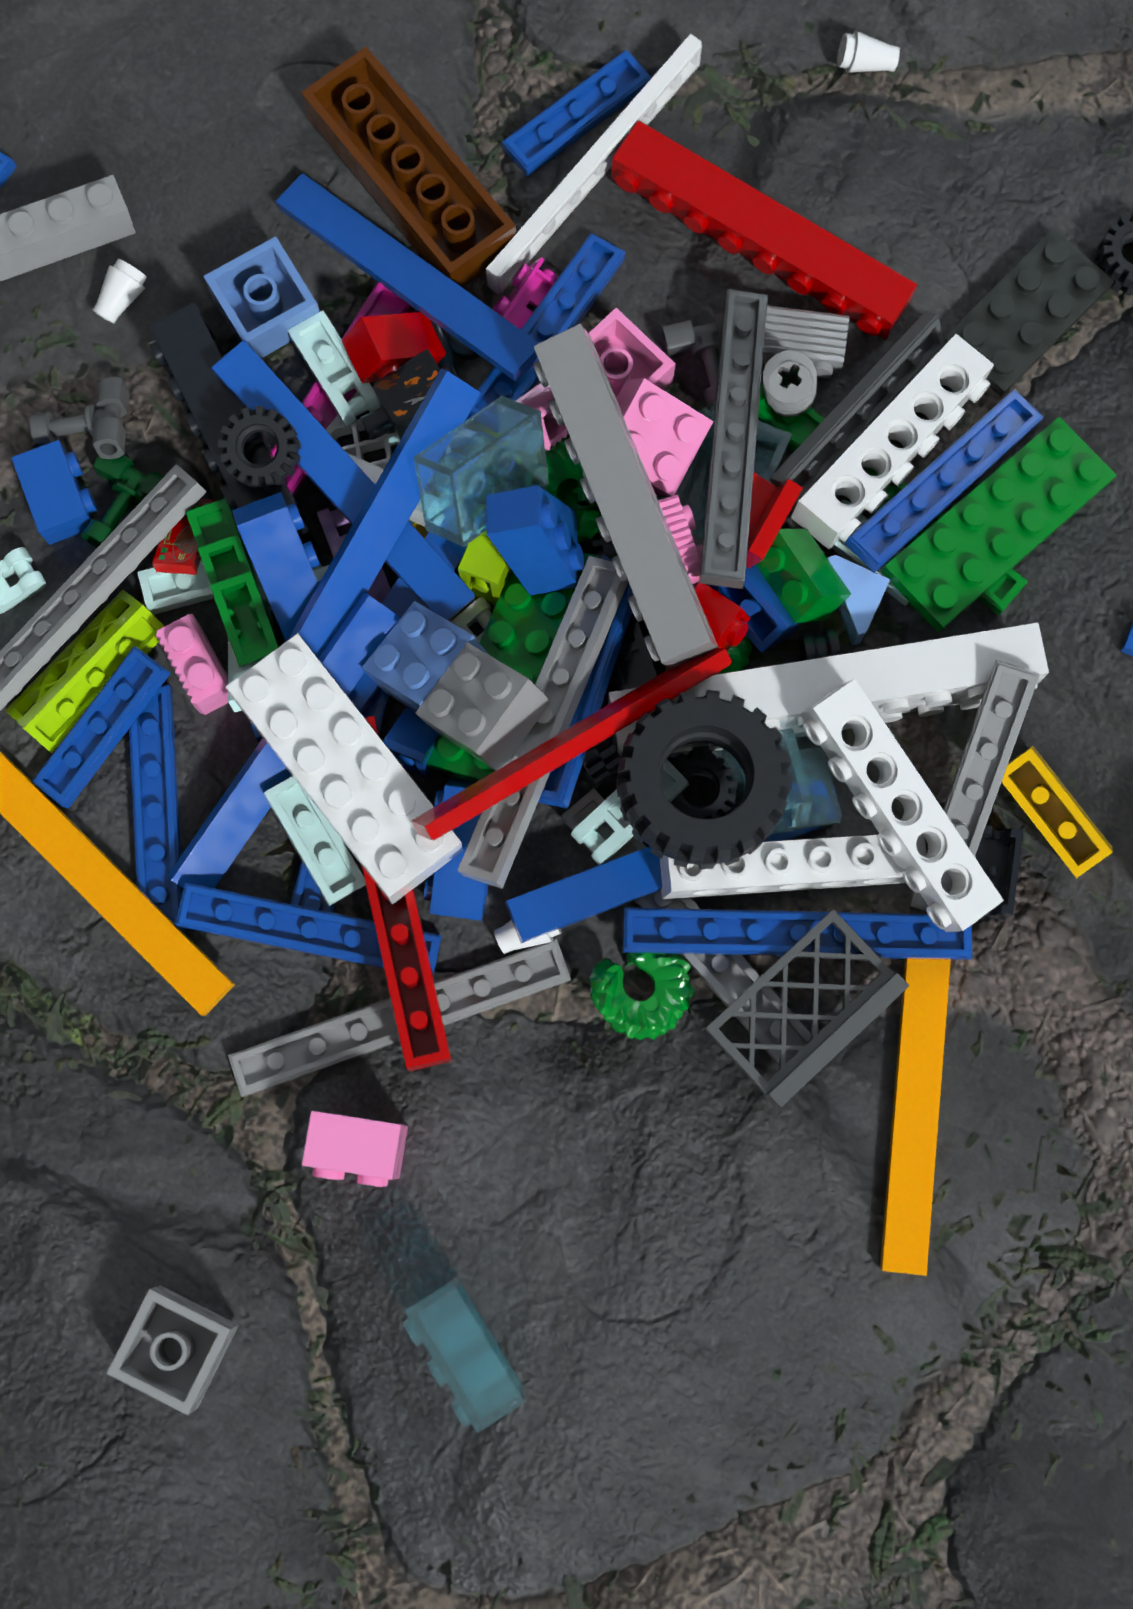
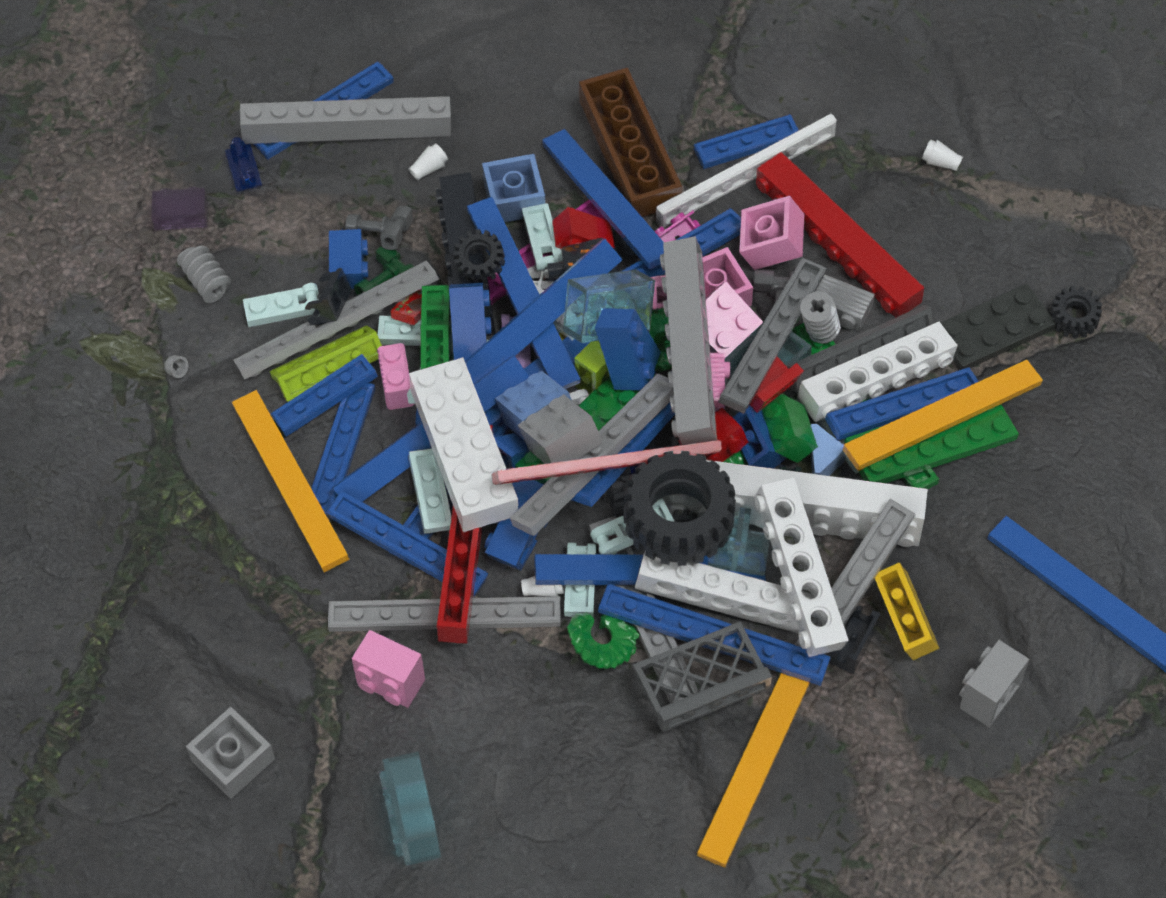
camera: 20 degrees right, 20 degrees down
none -> black hinge [305,268,352,326]
none -> light aqua plate [564,543,597,617]
none -> bright pink brick [739,196,804,270]
none -> light orange tile [842,360,1043,471]

